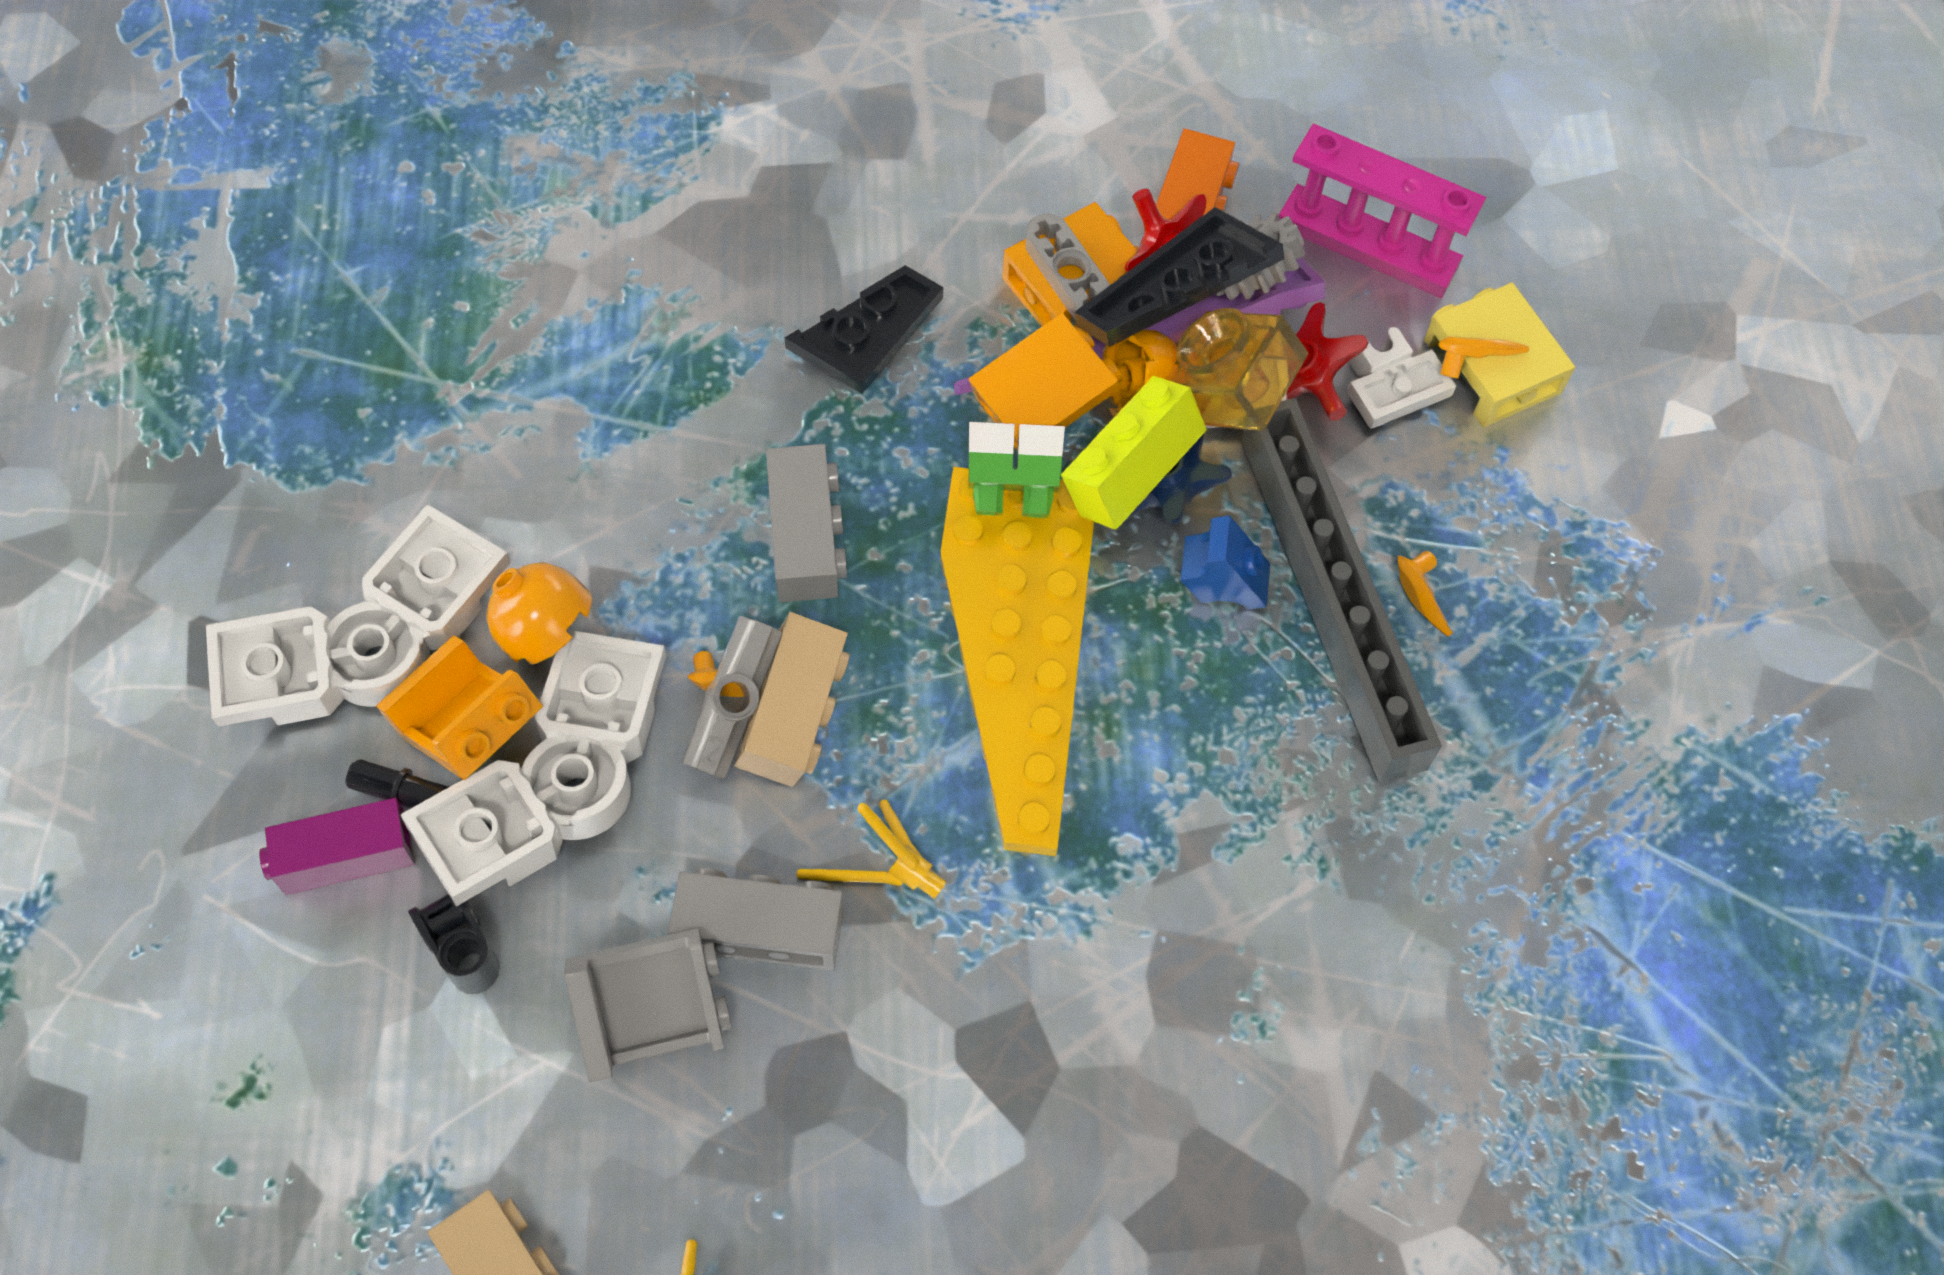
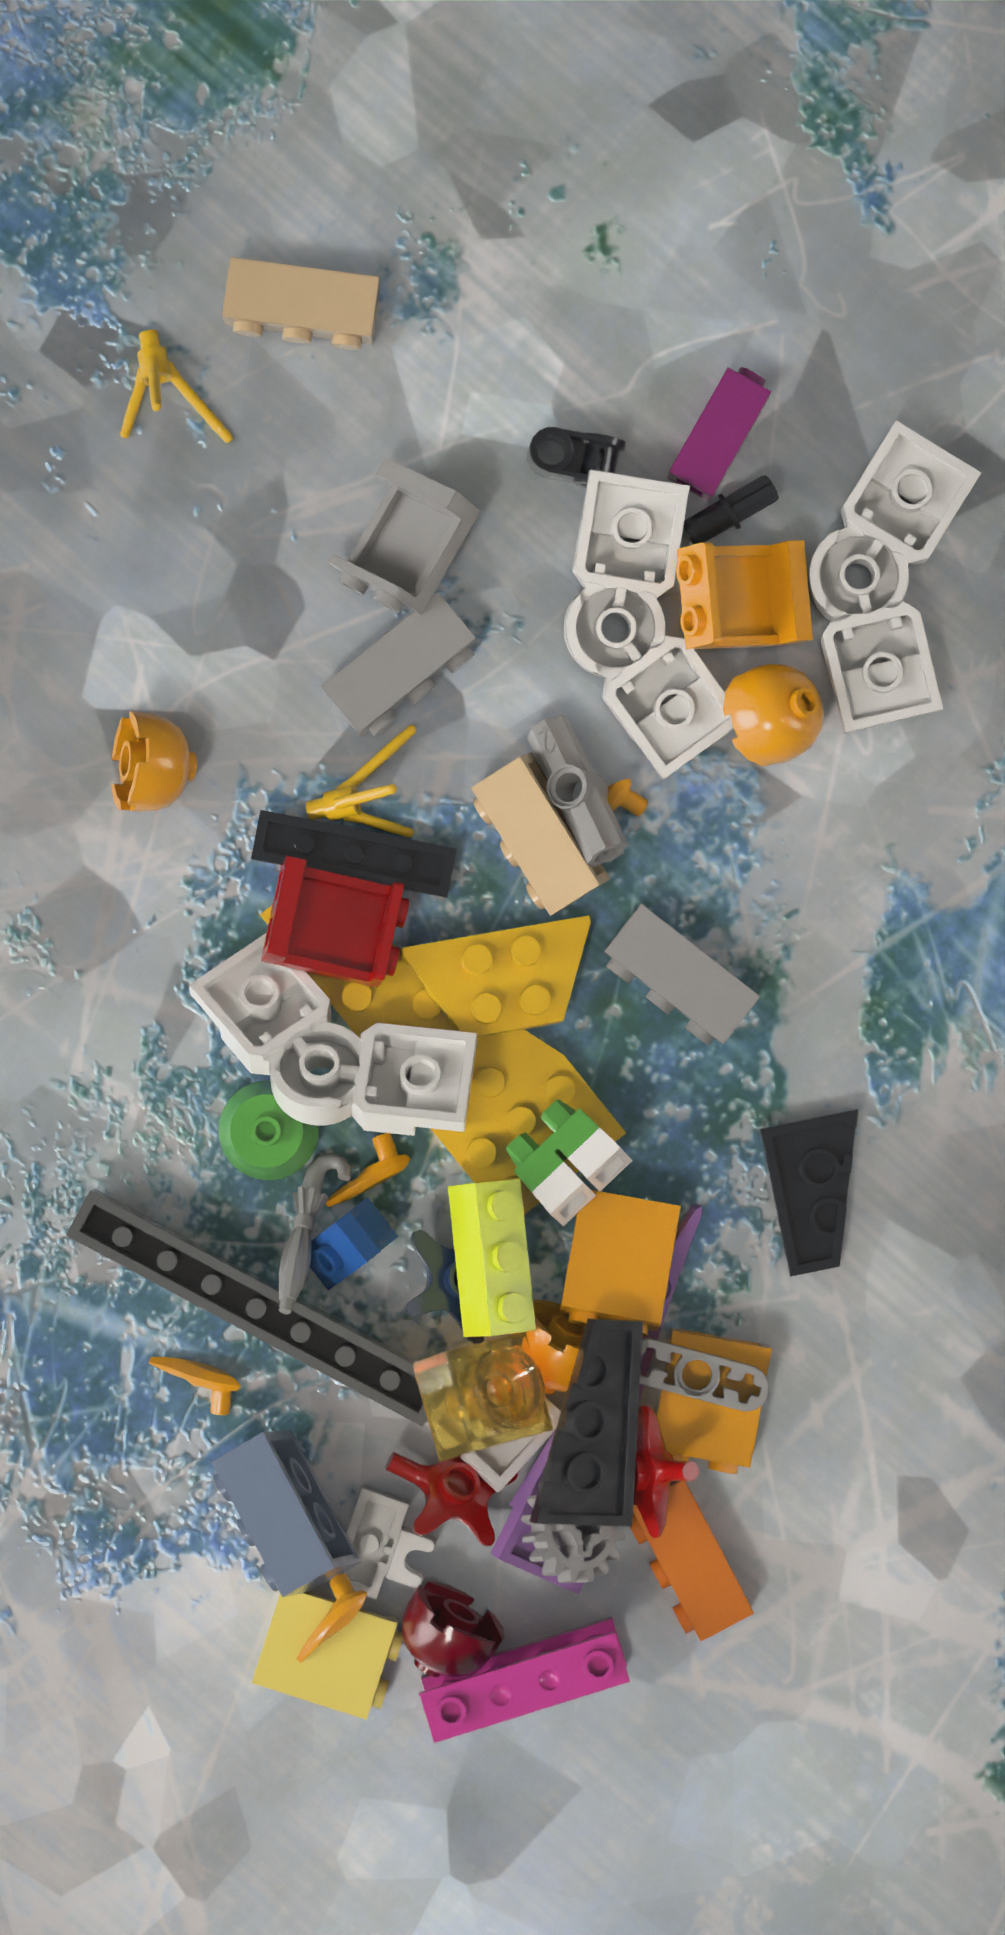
camera: 140 degrees right, 25 degrees up
none -> light orange cylinder [111,711,197,812]
none -> white plate [189,933,477,1136]
none -> sand blue brick [212,1430,361,1598]
none -> bright green cone [219,1080,319,1180]
none -> black plate [251,810,457,898]
none -> red panel [261,856,409,988]
none -> light grey piece [279,1153,351,1314]
none -> light orange bar [325,1133,411,1207]
none -> yellow wing [399,915,591,1038]
none -> dark red cylinder [402,1581,505,1677]

